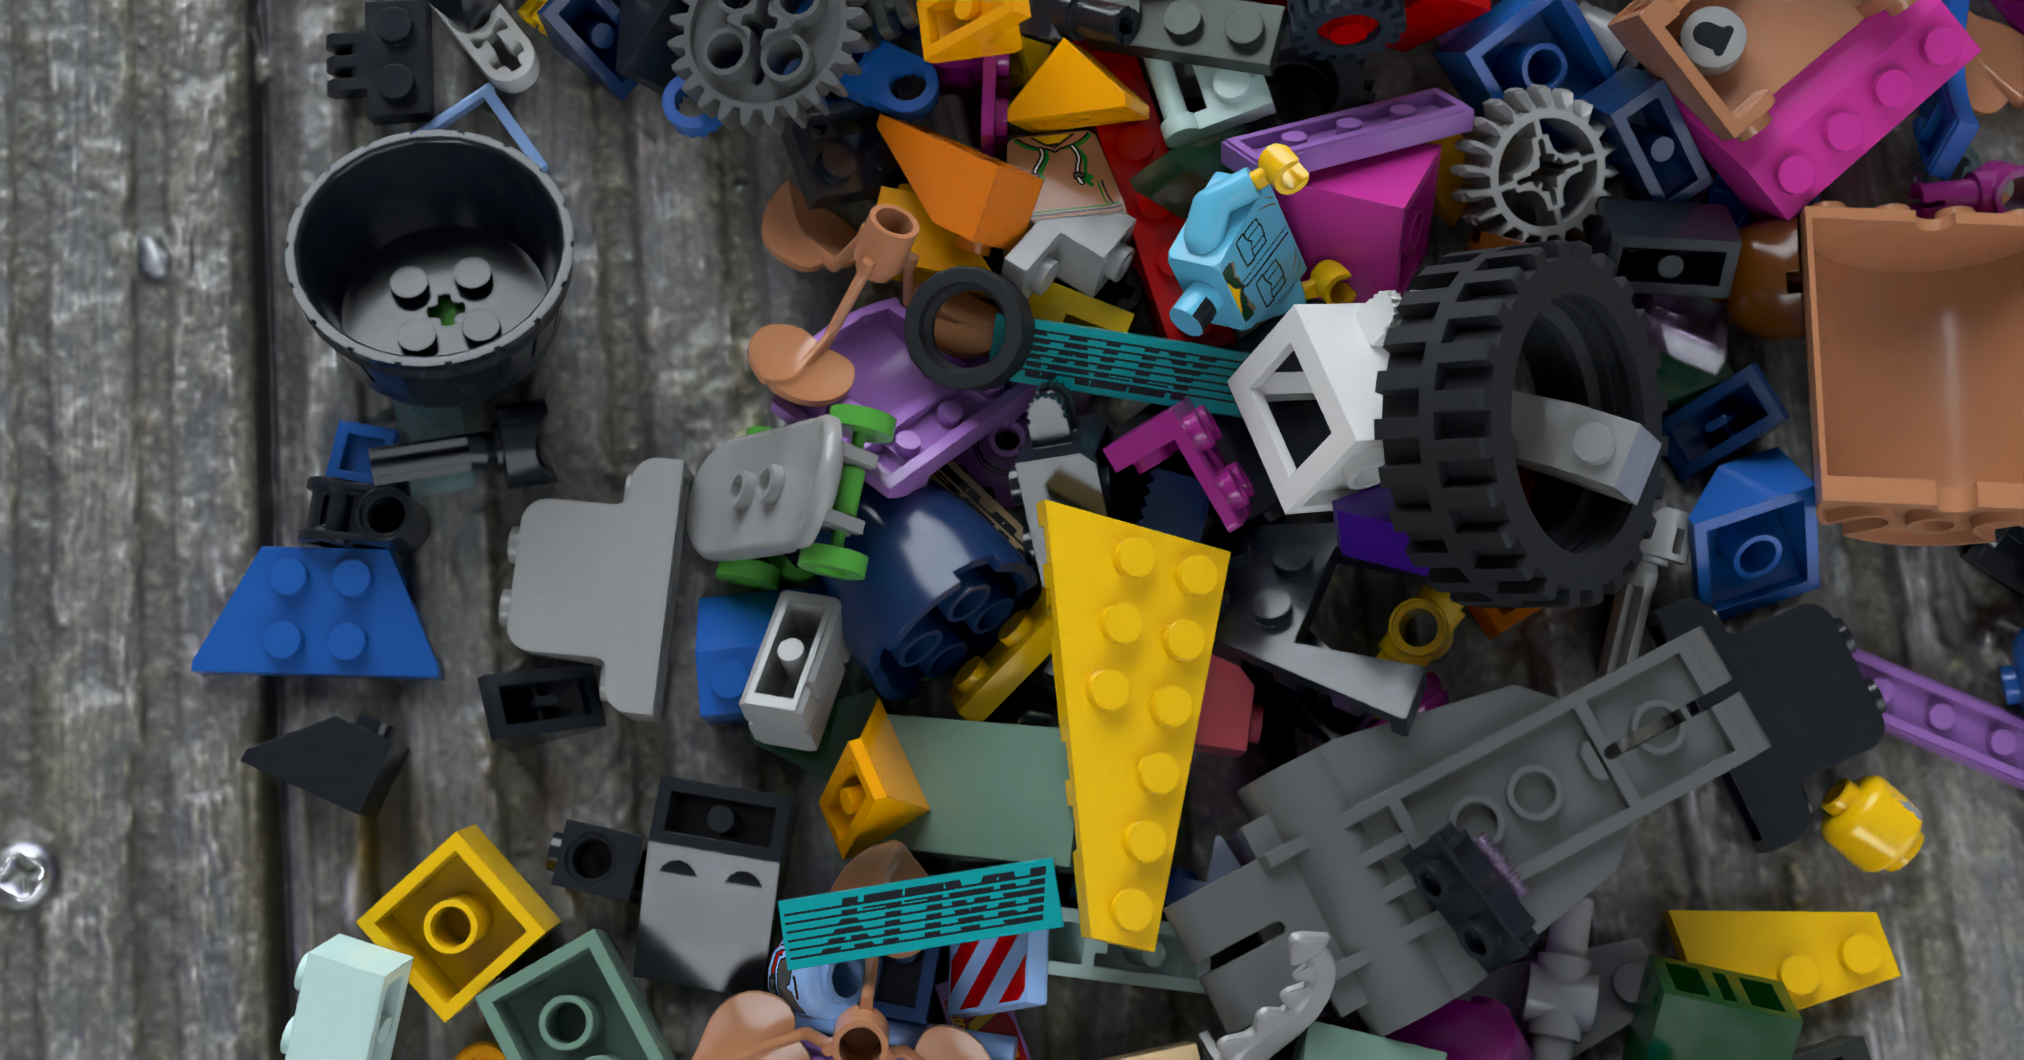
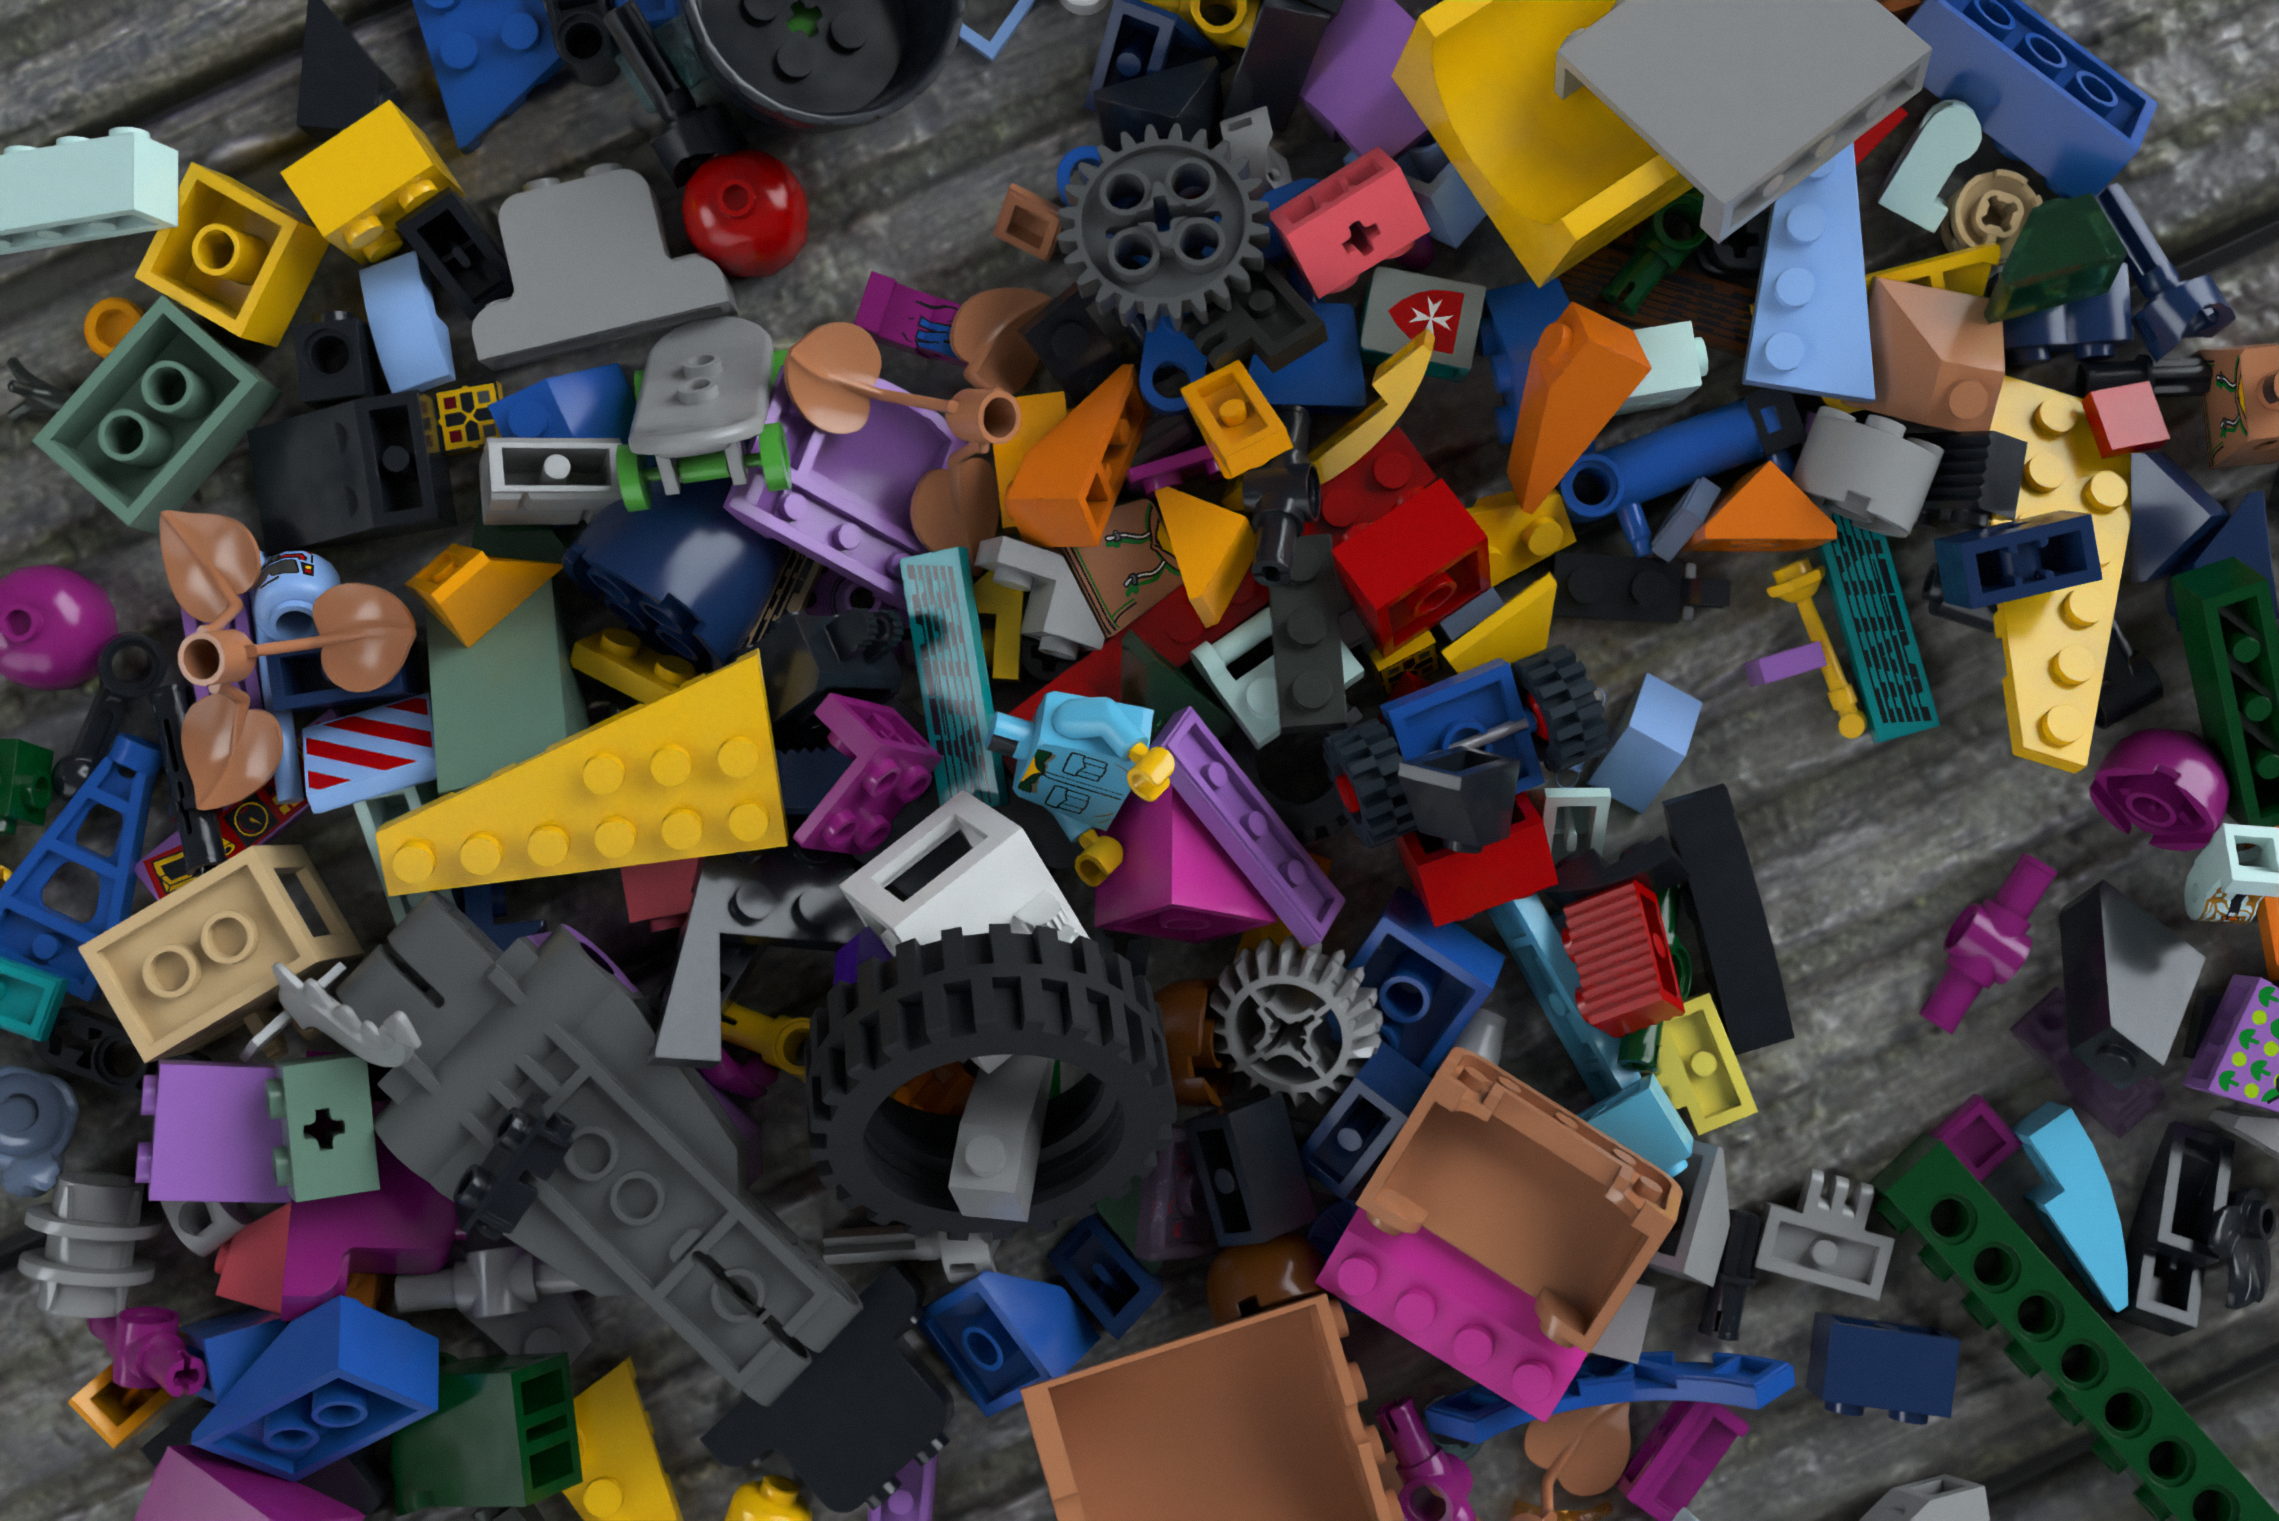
camera: 70 degrees right, 10 degrees up
teal tile [778,857,1064,971] -> none
black tyre [904,266,1035,392] -> none
clear purple leg [1473,832,1531,899] -> none
light grey tile [1678,6,1747,75] -> none
none -> yellow brick [280,99,466,265]
none -> light blue slope [359,250,456,394]
none -> tile [433,380,503,456]
none -> red cylinder [681,148,810,278]
none -> magenta leg [854,271,968,367]
none -> nougat slope [993,183,1063,263]

